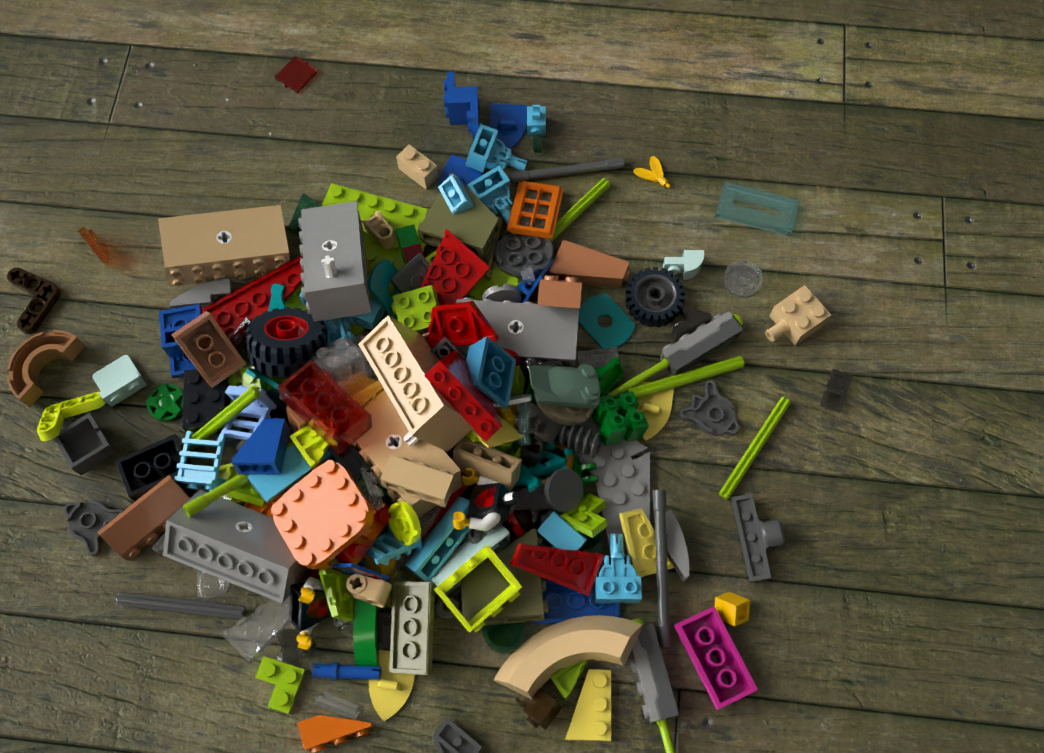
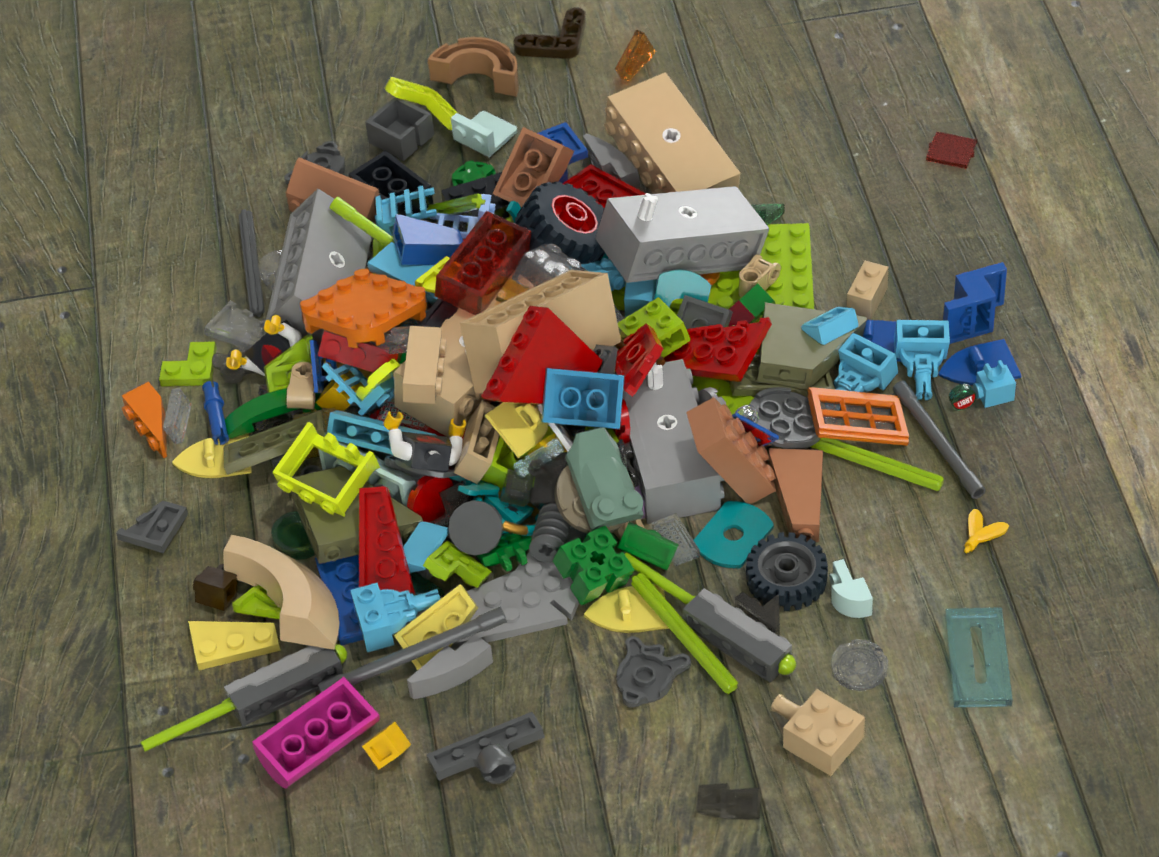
camera: 75 degrees right, 20 degrees down
lime axle [719,397,791,500] -> none

